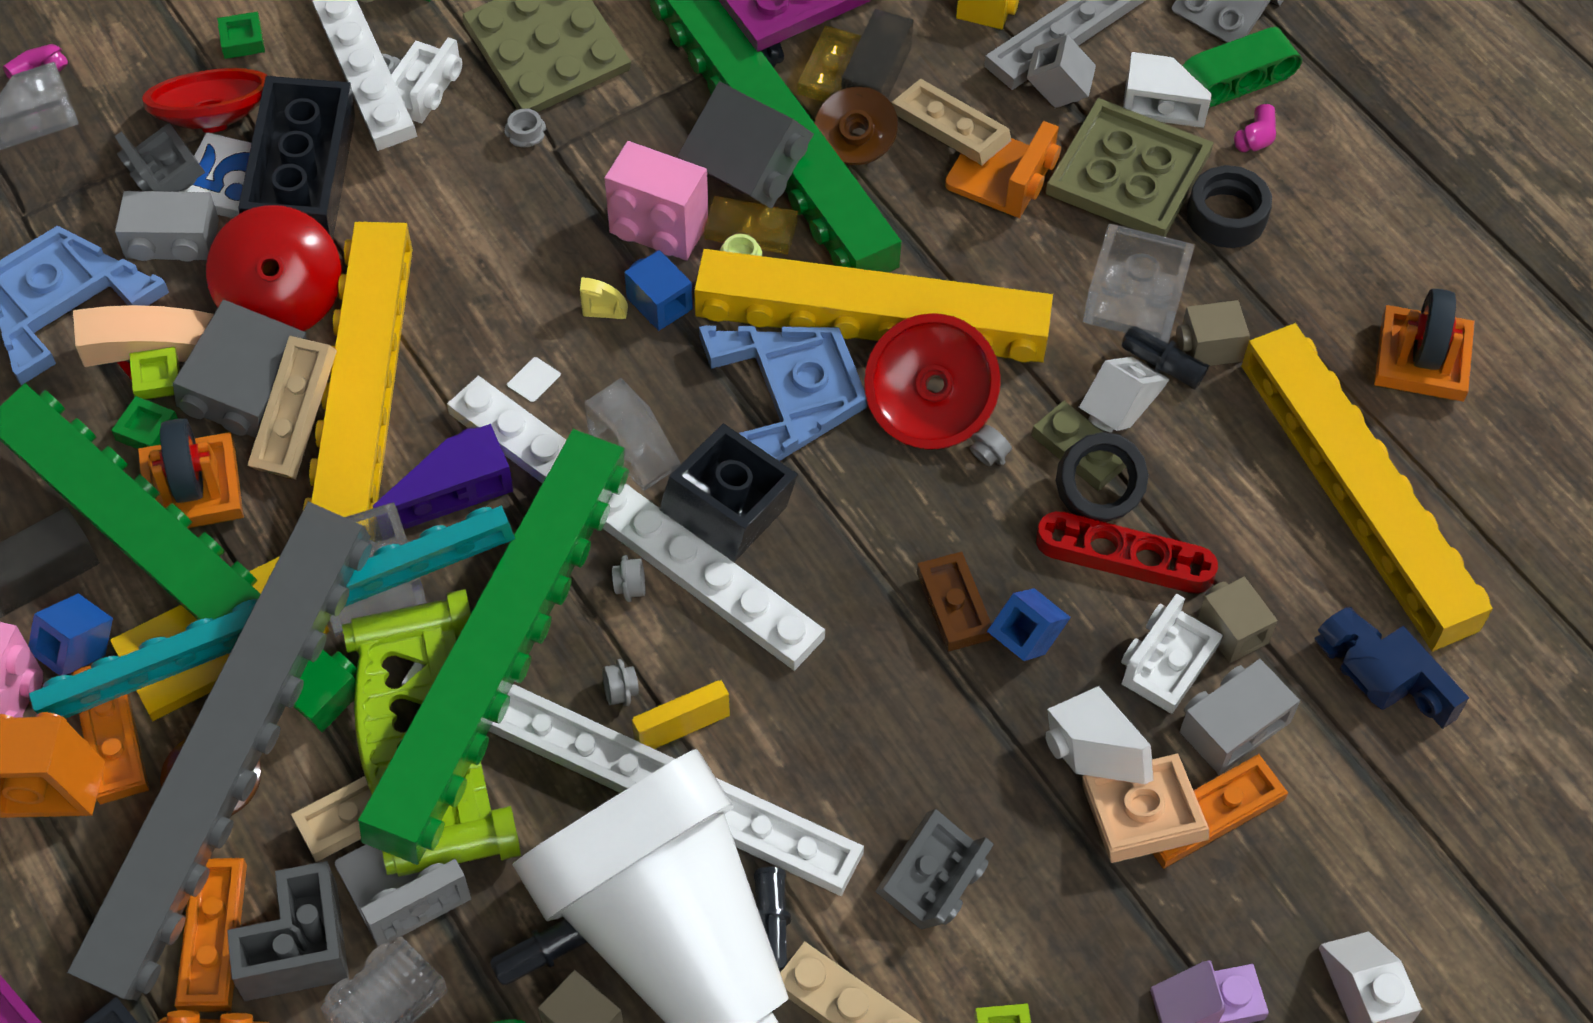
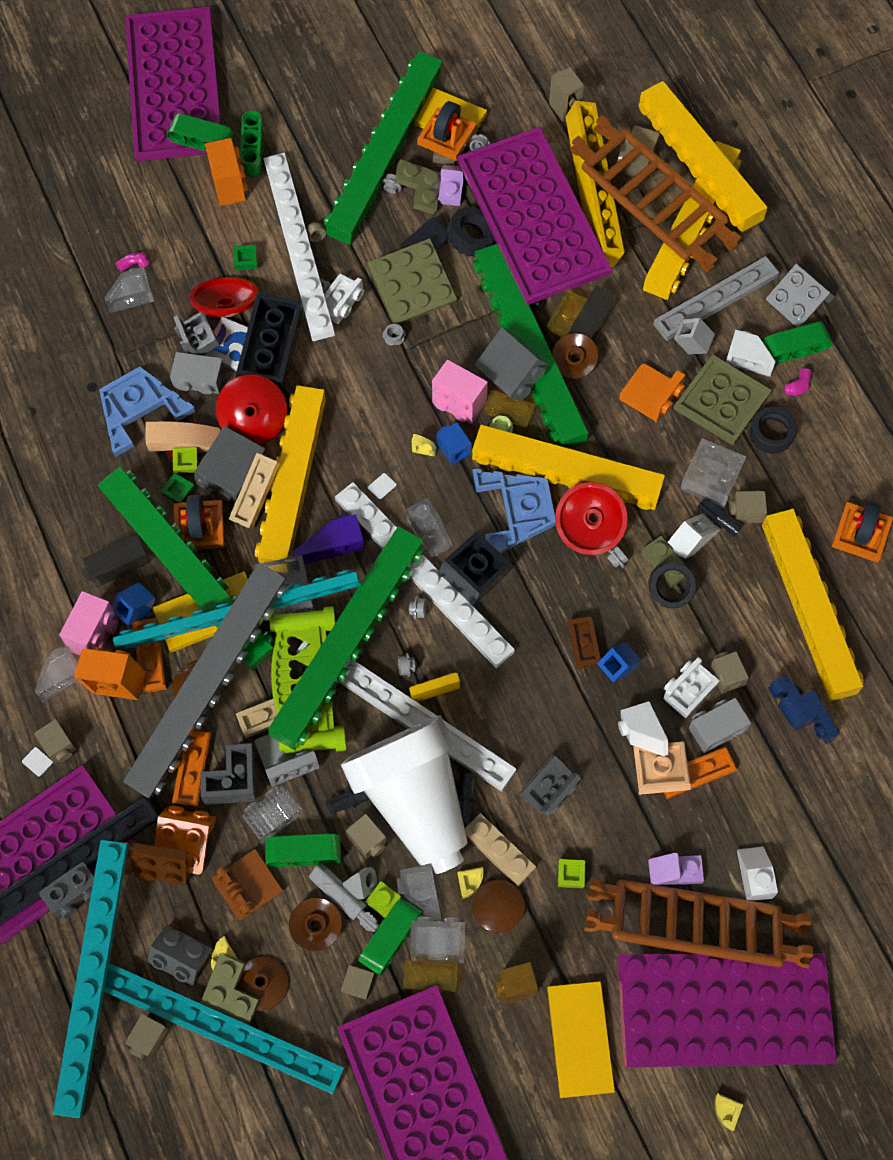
camera: 10 degrees right, 10 degrees up
tan plate [892,79,1011,165] -> none
red beam [1036,511,1218,594] -> none

